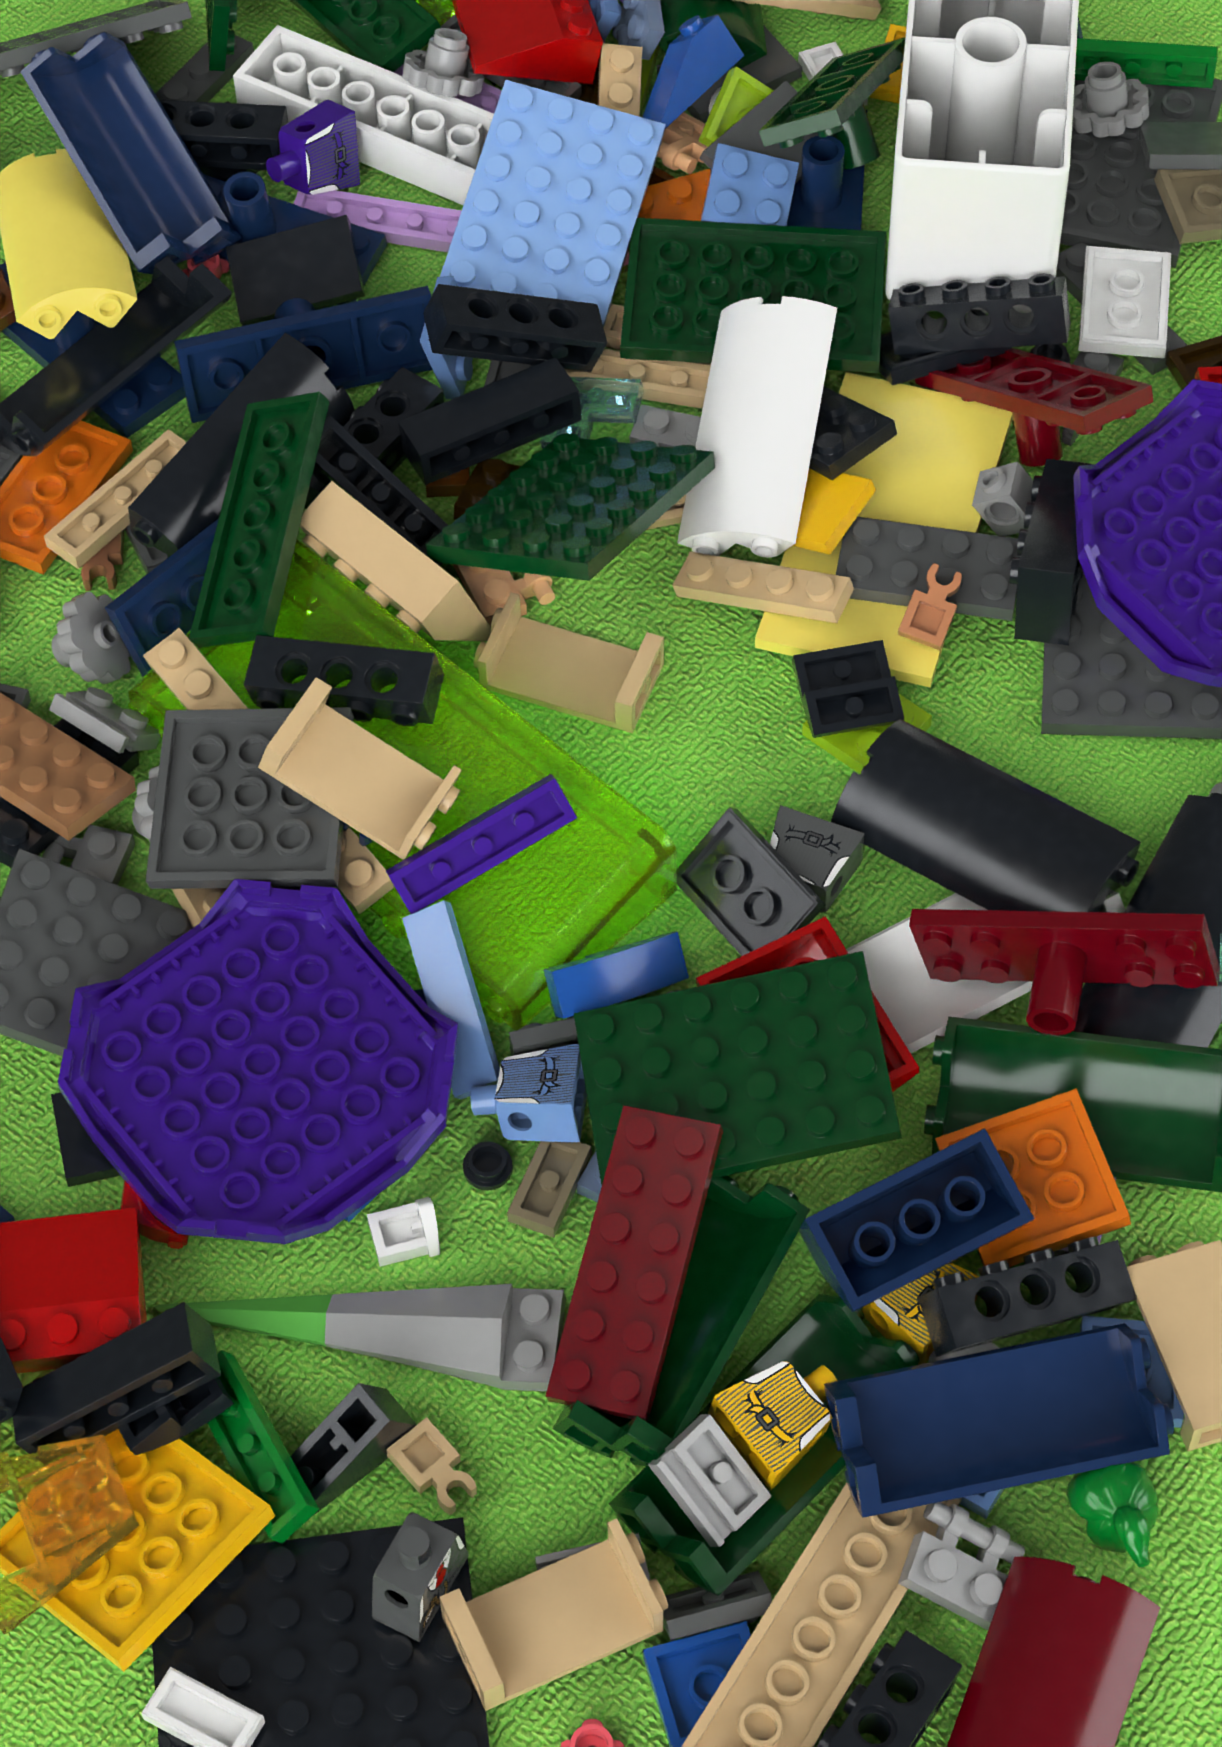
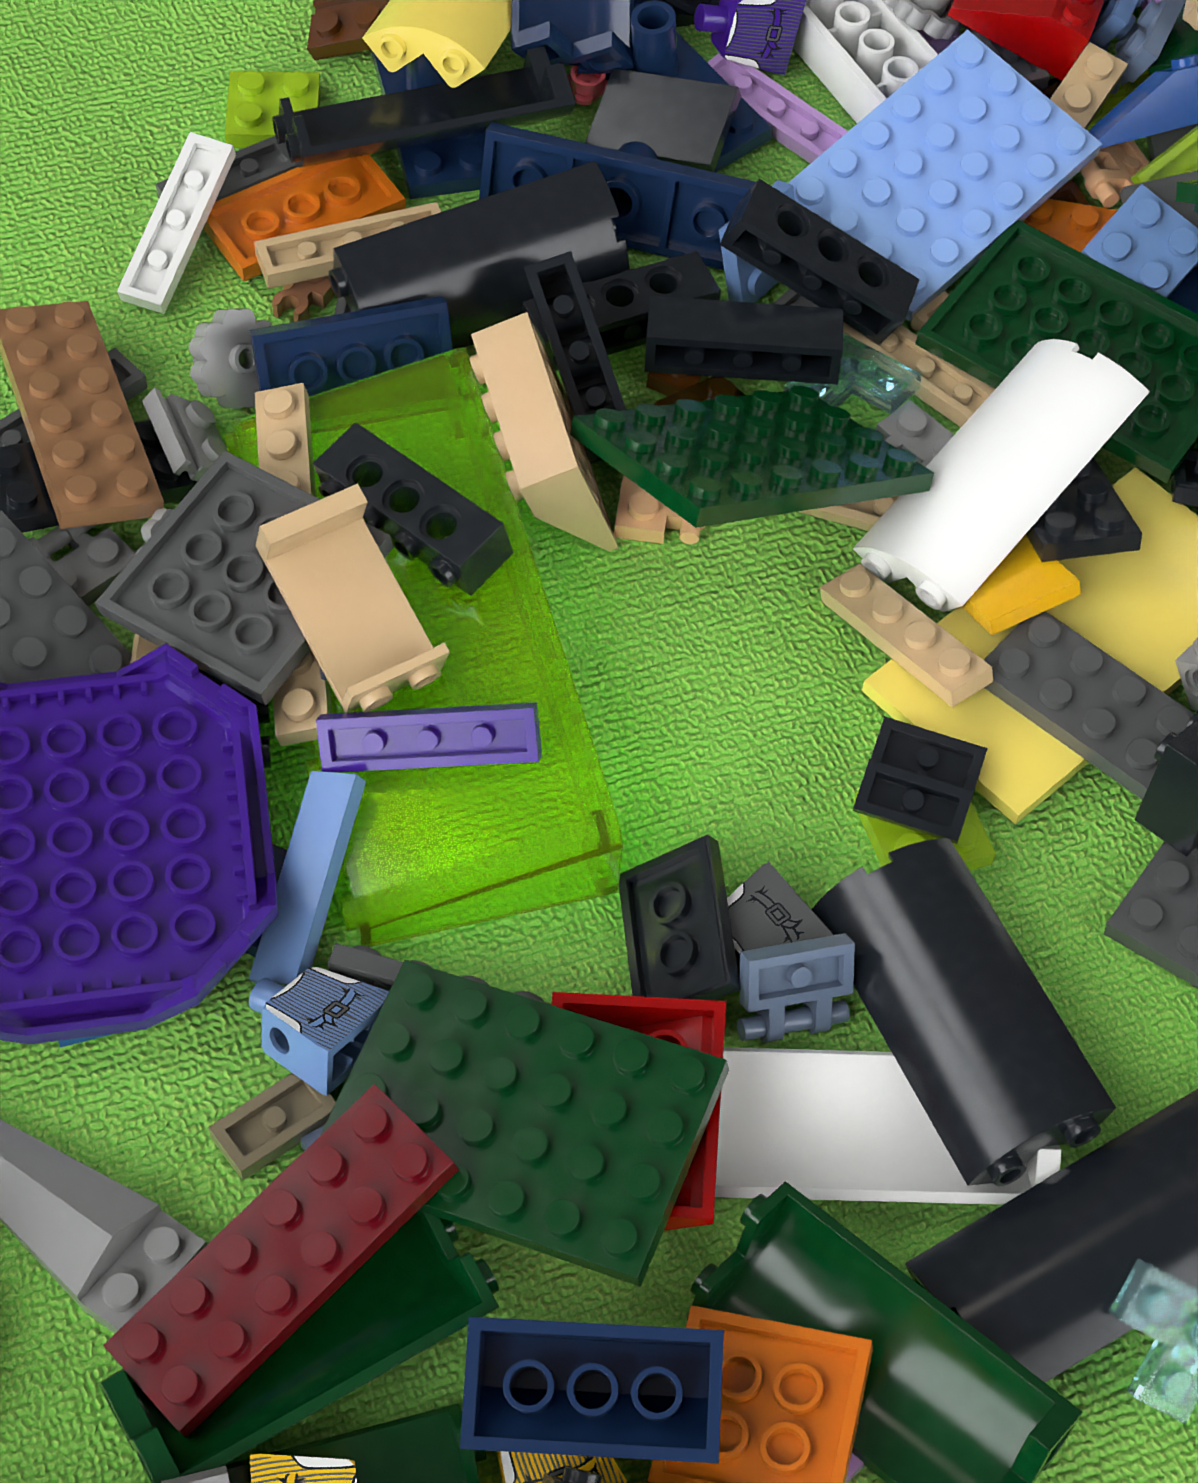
camera: 25 degrees right, 0 degrees up
dark green plate [189,391,330,648] -> none
white tile [367,1197,440,1267] -> none
black plate [463,1141,513,1190] -> none
tan panel [474,592,664,733] -> none
blue slope [543,931,689,1019] -> none
nougat plate [898,563,962,651] -> none
dark red plate [909,909,1220,1036] -> none
none -> sand blue plate [737,933,855,1043]

